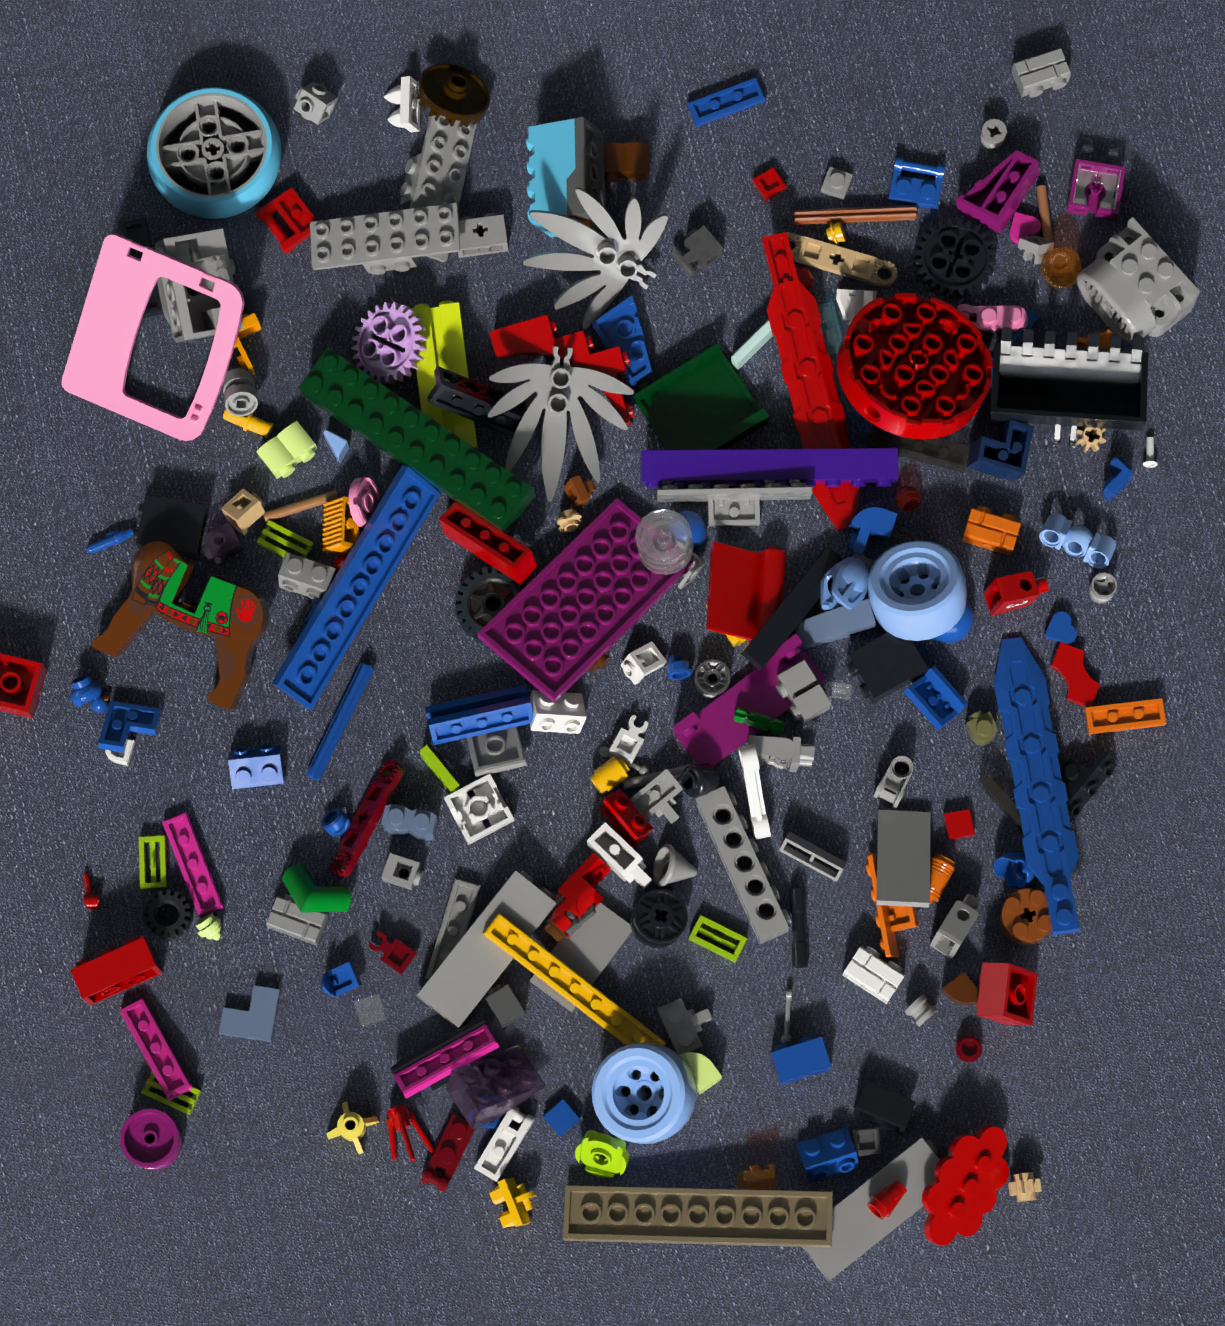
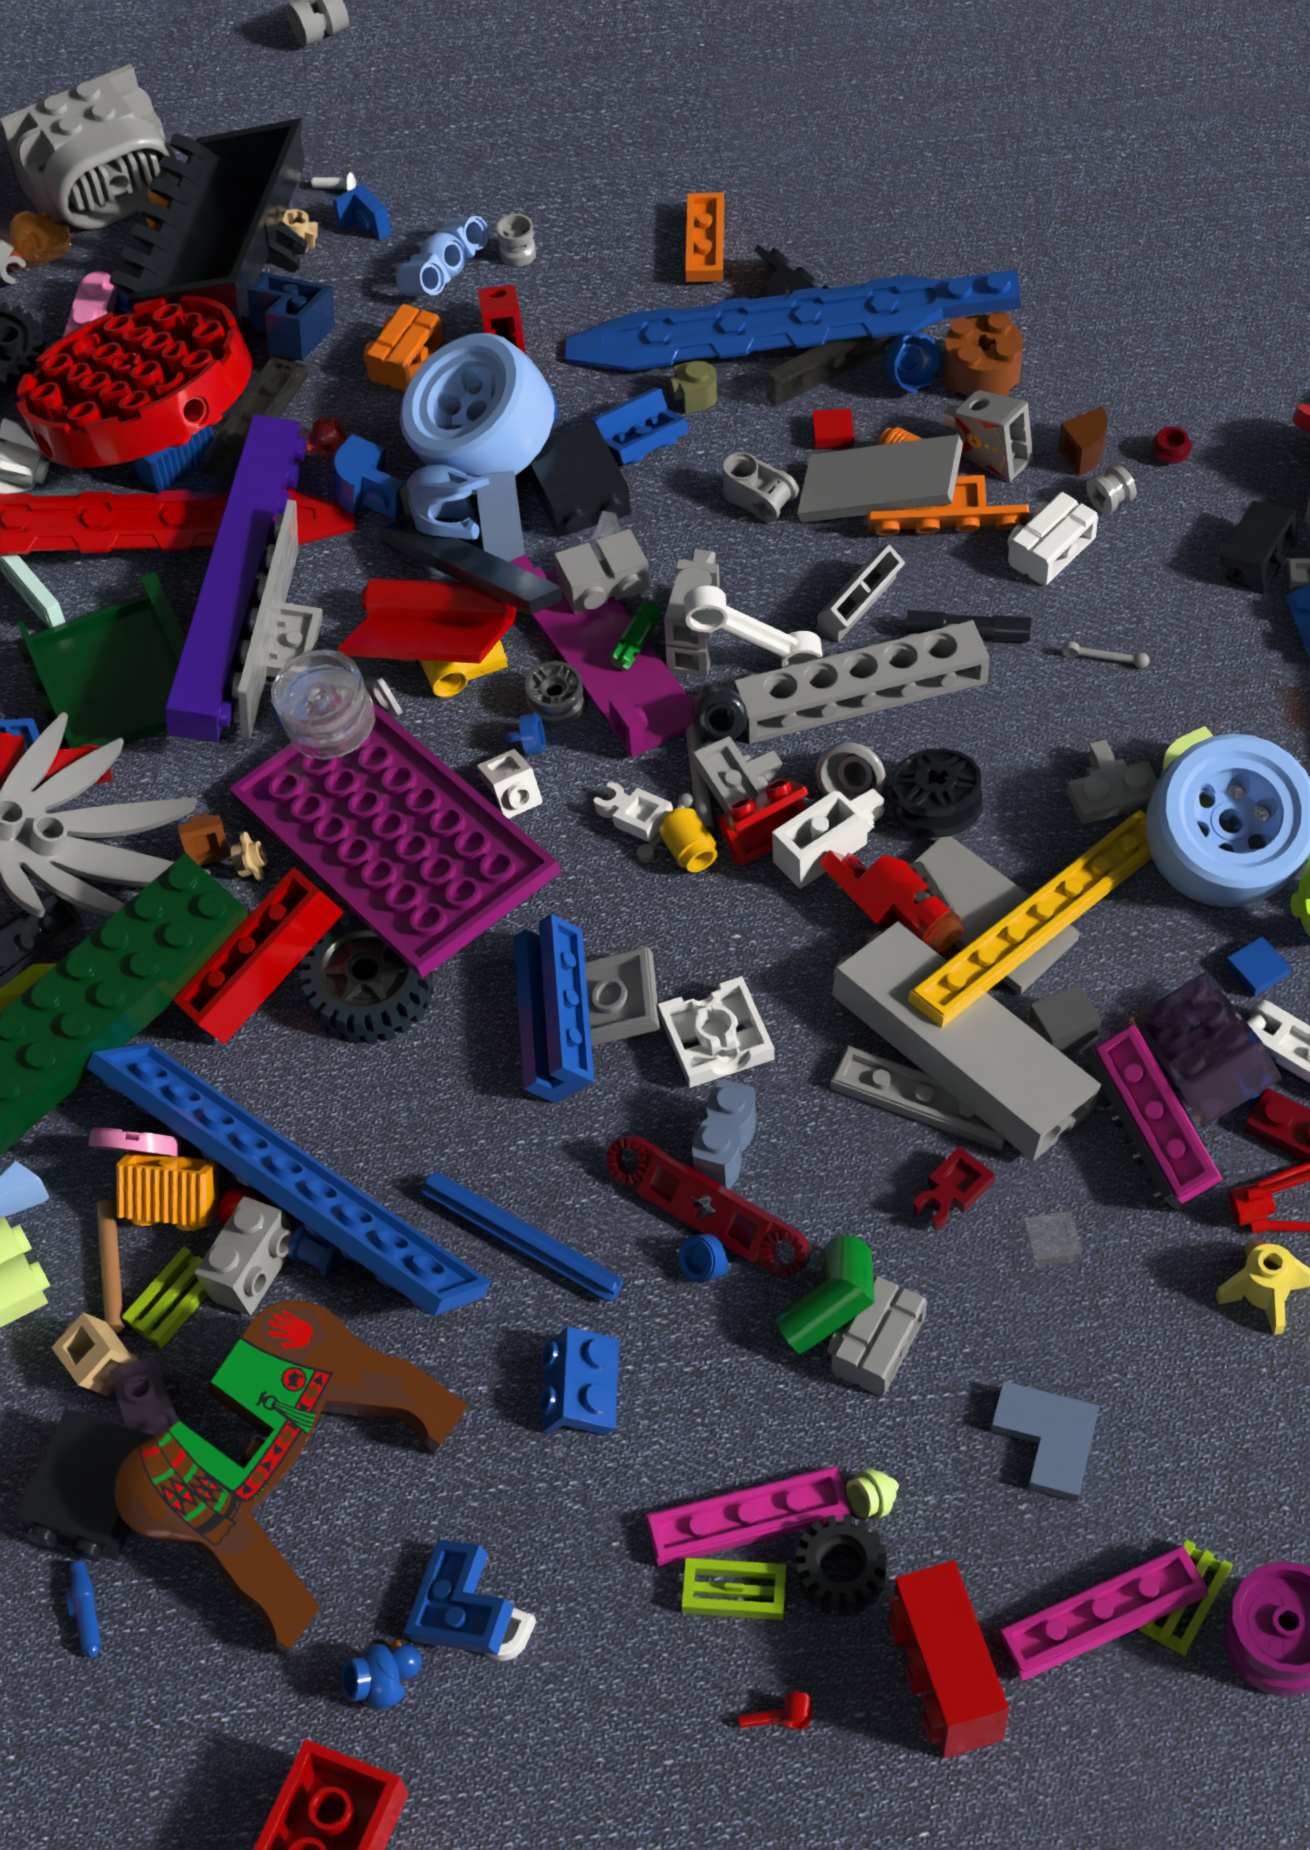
camera: 80 degrees left, 20 degrees down
blue plate [321,961,362,997] -> none
light grey brick [381,853,424,890] -> none
lime tile [419,745,460,793] -> none
white bracket [530,690,587,734] -> none
lime tile [689,915,747,963] -> none
blue brick [770,1034,832,1086] -> none
red brick [976,963,1038,1026] -> none
blue tile [1044,611,1077,645] -> none
red tile [1051,642,1100,707] -> none

